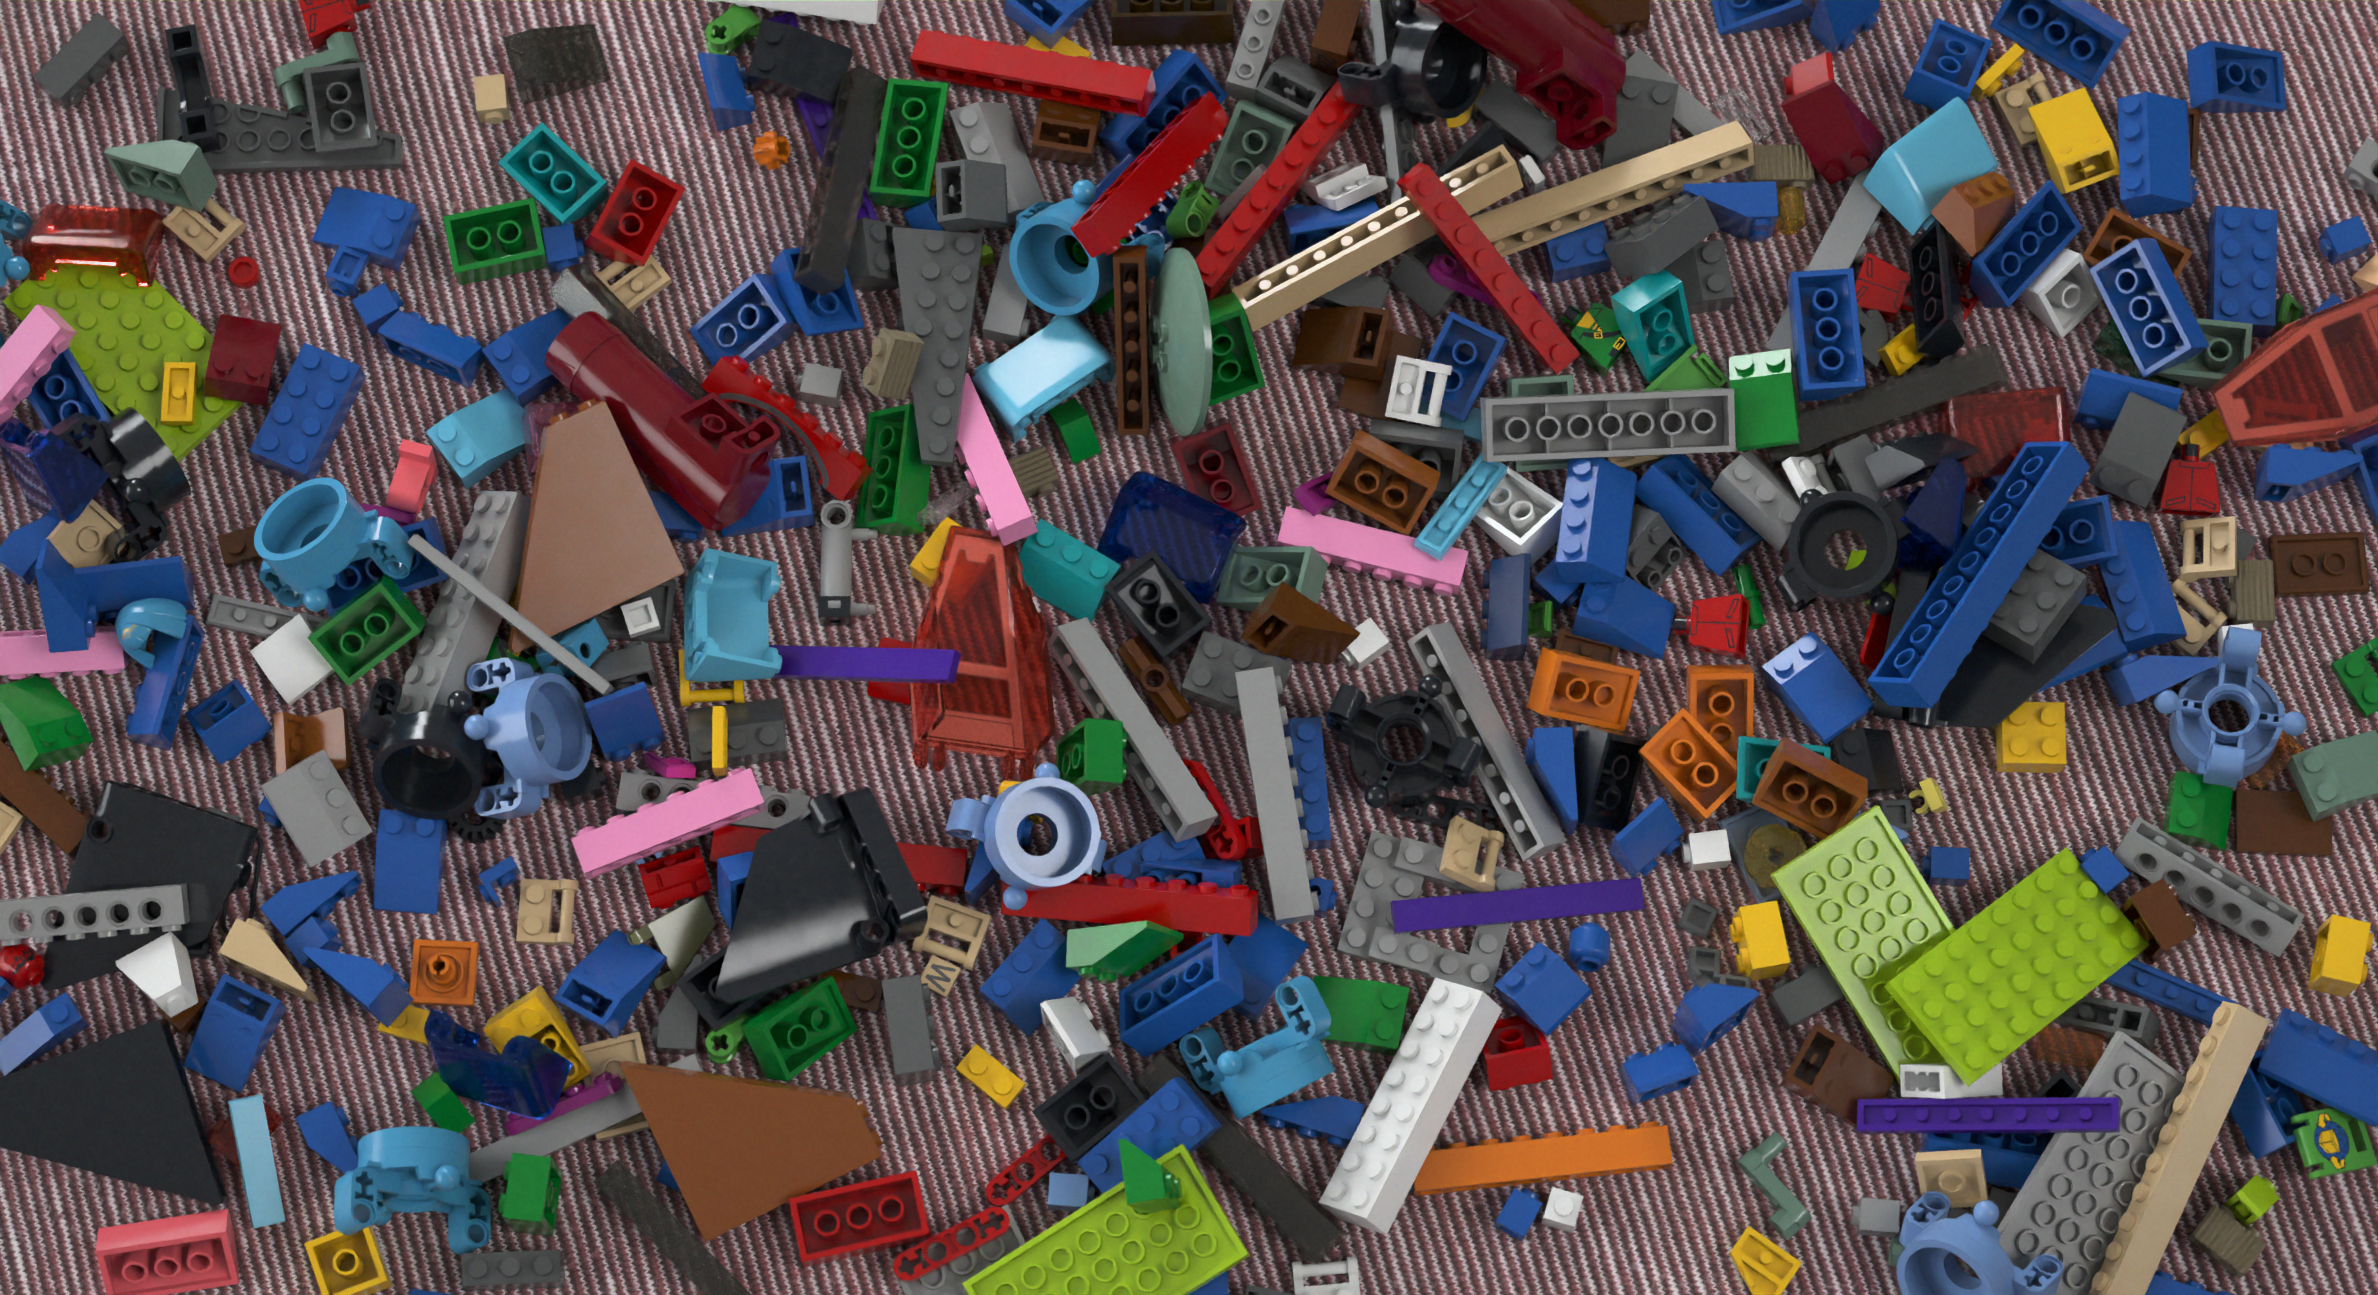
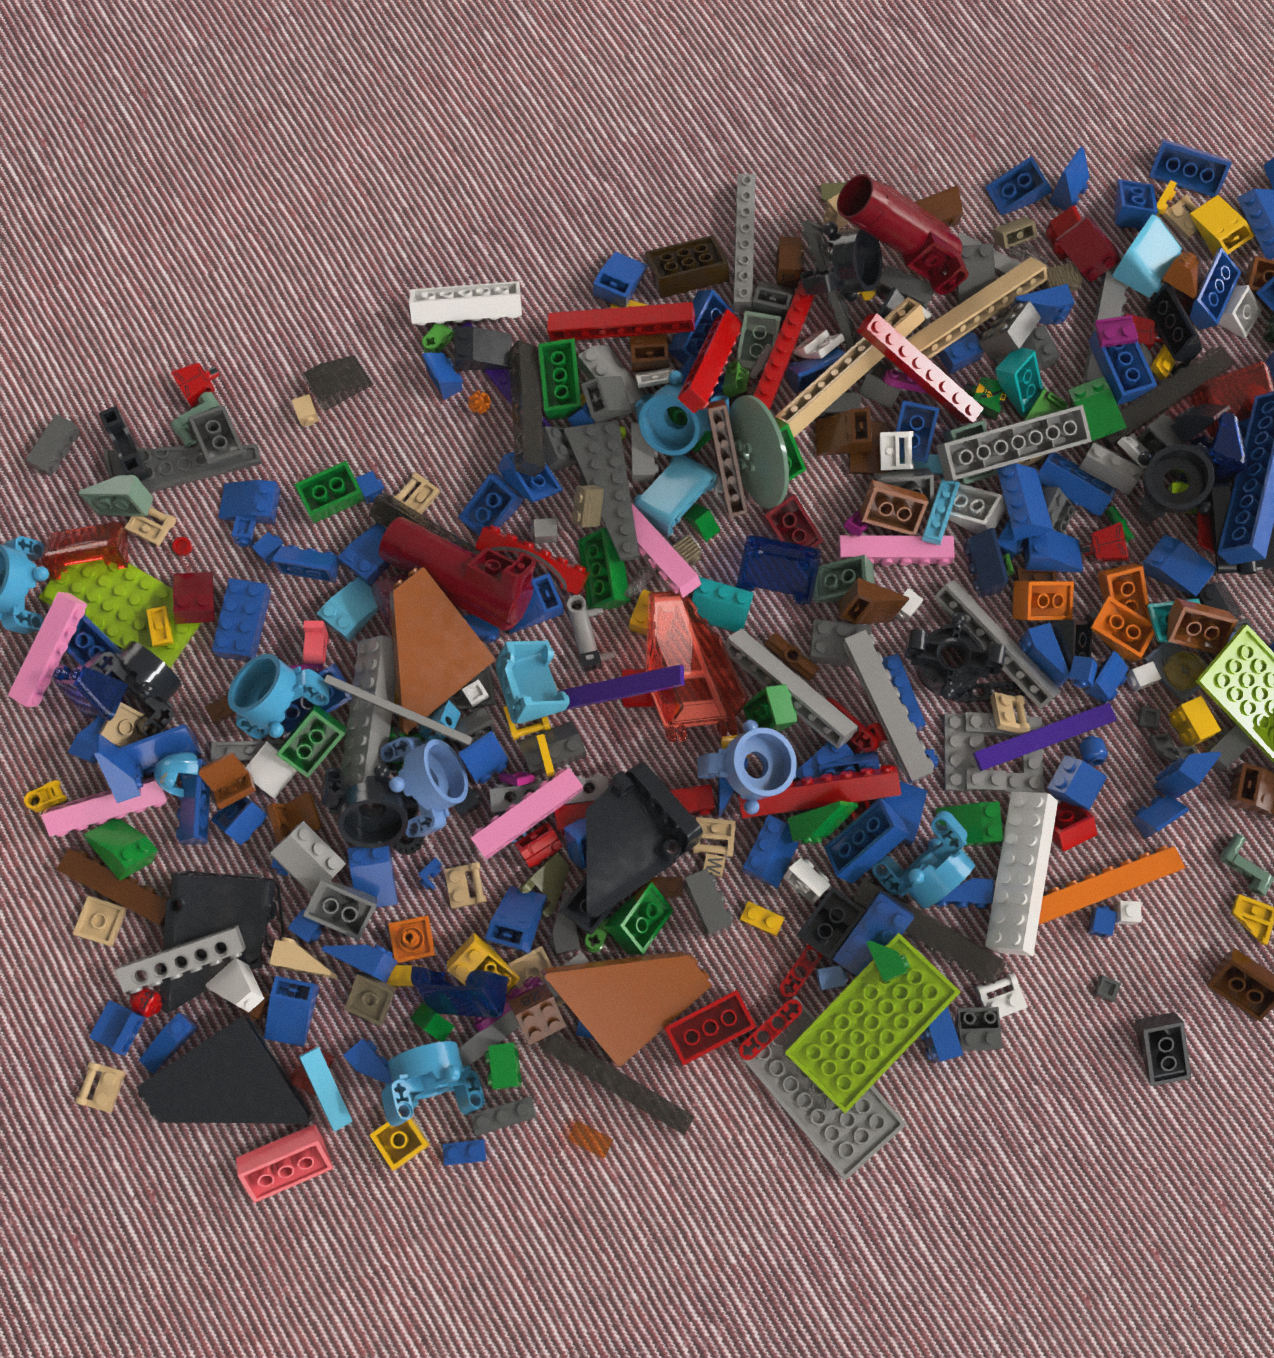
camera: 15 degrees left, 0 degrees up
blue brick [284,916,344,969] -> none
teal slope [498,122,609,225] -> none
red slope [584,158,685,267] -> none
black slope [1104,549,1212,667] -> none
clear yellow brick [1775,187,1805,235] -> none
light yellow tile [1909,777,1949,815] -> none
none -> dark orange bracket [198,753,256,809]
none -> dark grey slope [303,879,378,940]
none -> dark tan plate [344,971,397,1026]
none -> reddish brown brick [508,983,566,1045]
none -> white slope [635,367,673,388]
none -> dark tan brick [993,217,1037,249]
none -> blue brick [1069,656,1098,688]
none -> magenta plate [1094,315,1138,348]

